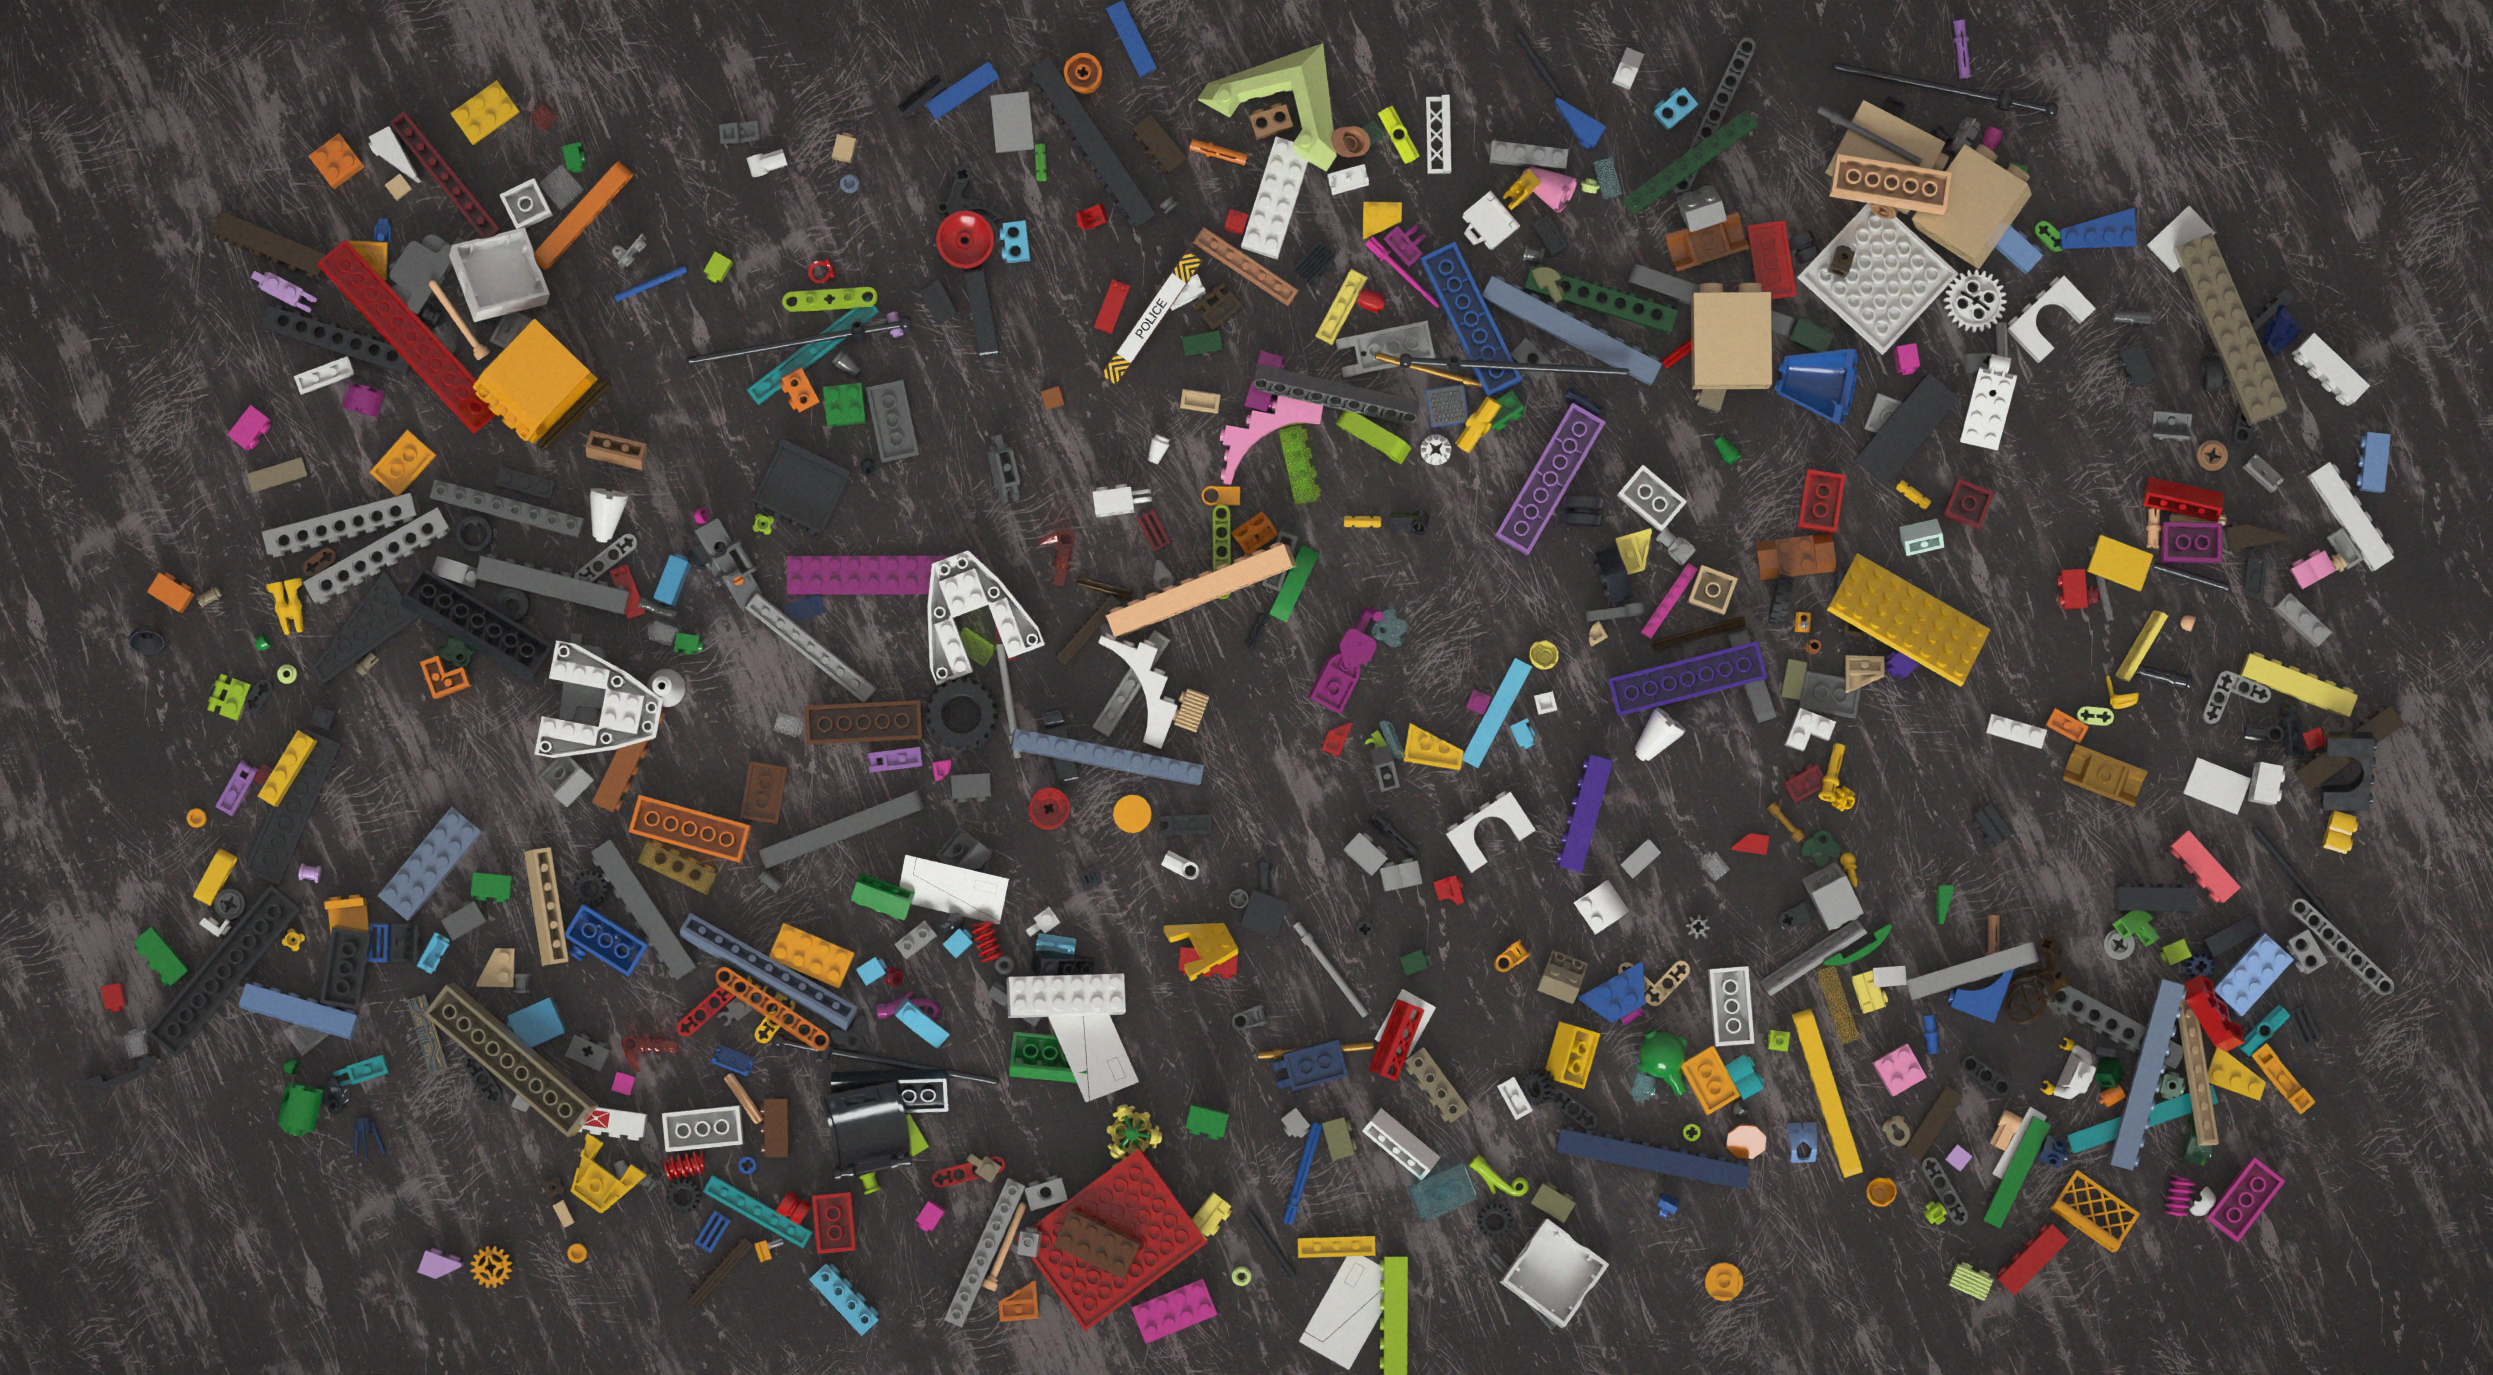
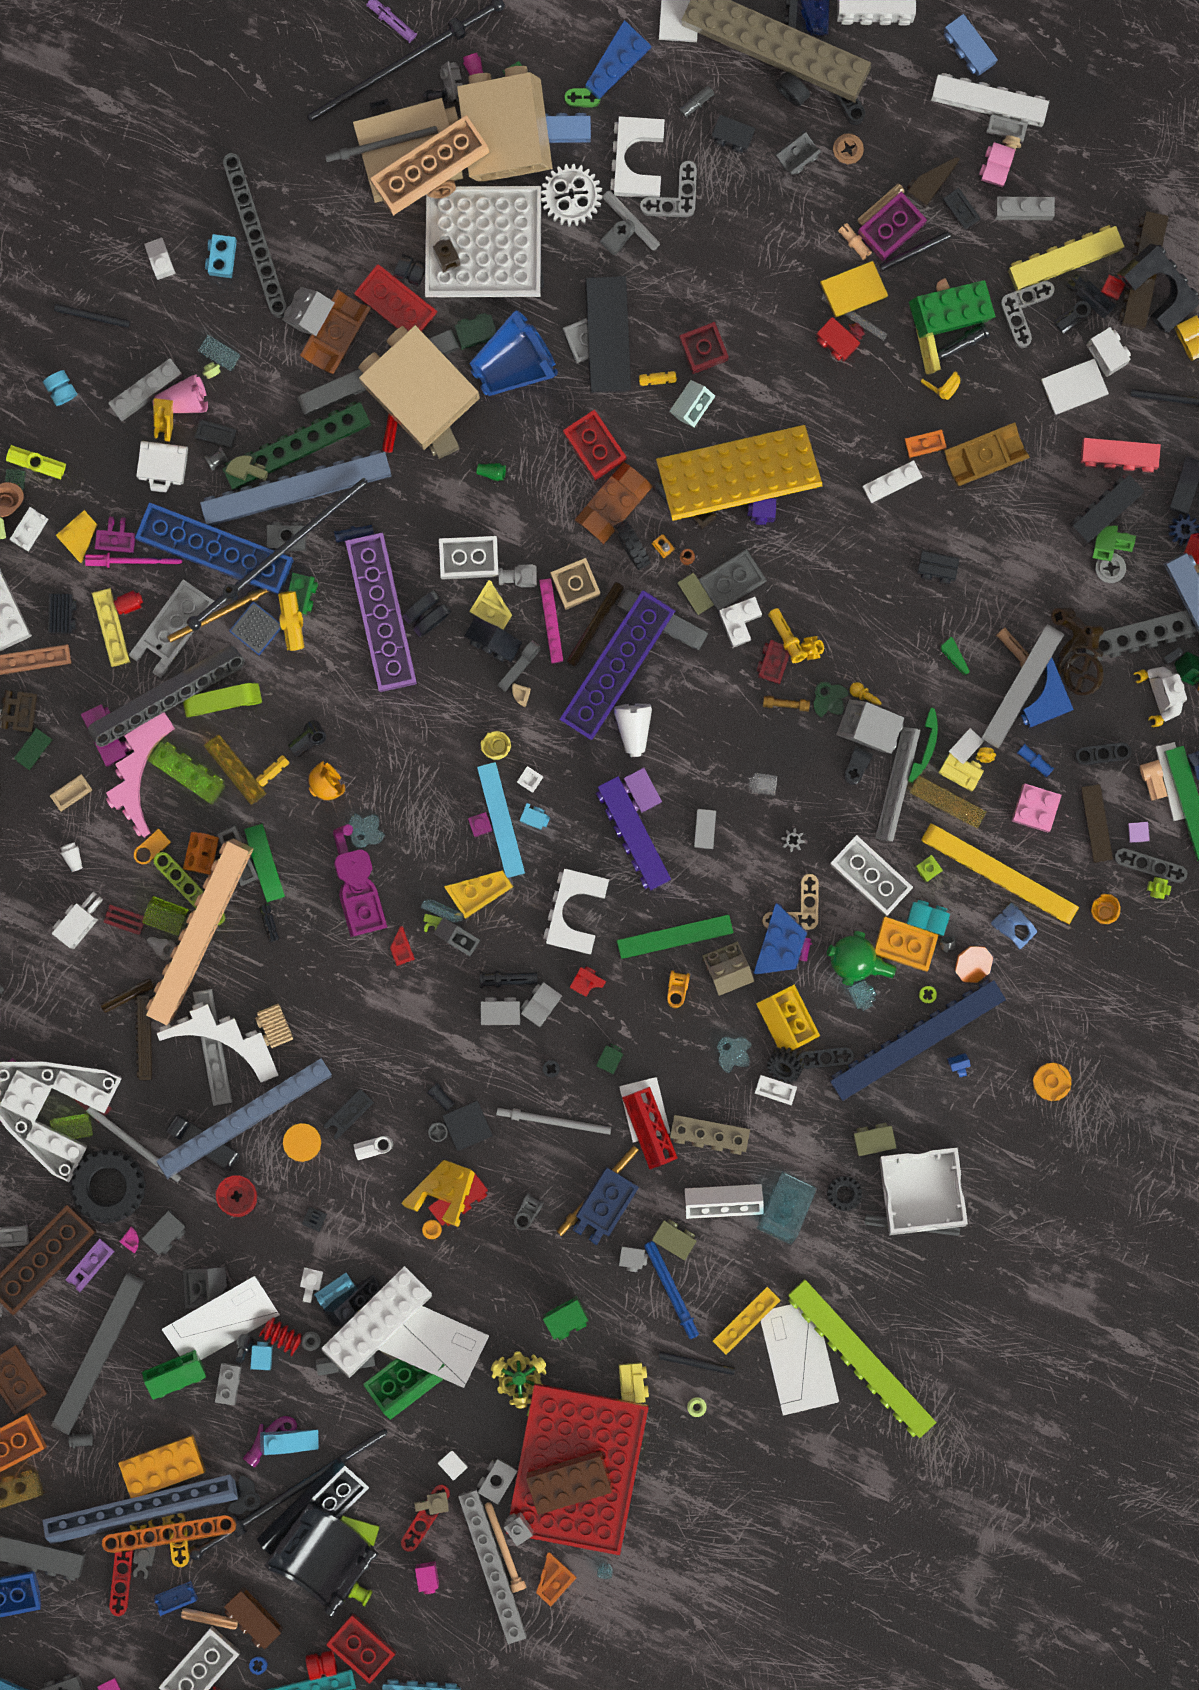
camera: 50 degrees left, 0 degrees up
clear red piece [621,1035,679,1073] -> none
medium azure brick [856,957,887,986] -> none
dark red plate [884,966,903,987] -> none
clear red piece [1037,530,1075,586] -> none
dark pink brick [1131,1278,1218,1344] -> none
white gear [1421,435,1451,465] -> none
white fence [1426,95,1451,174] -> none
lime plant [1469,1154,1529,1196] -> none
blue slope [1554,97,1606,149] -> none
white brick [1574,880,1629,935] -> none
dark green brick [1622,110,1758,217] -> none
red tile [1731,833,1769,855] -> none
tan wing [1845,655,1884,693] -> none
dark tan piece [1882,1115,1910,1146] -> none
dark pink brick [1893,343,1920,375] -> none
white hinge [1960,354,2017,450] -> none
yellowish green beam [2076,707,2114,726] -> none
red brick [2143,477,2224,522] -> none
lime brick [2159,939,2191,965] -> none
light grey hinge [2242,453,2284,493] -> none
none -> medium azure wheel [43,370,77,406]
none -> clear neon green panel [142,896,189,936]
none -> clear yellow plate [204,735,266,805]
none -> light orange cylinder [308,761,345,800]
none -> light orange tile [422,1220,442,1239]
none -> white panel [438,1451,468,1480]
none -> clear light blue hinge [597,1563,613,1579]
none -> green tile [617,915,733,959]
none -> medium lavender brick [623,768,662,813]
none -> light grey beam [640,161,697,217]
none -> clear light blue plate [717,1037,752,1073]
none -> green brick [909,280,996,338]
none -> yellow plate [976,747,996,763]

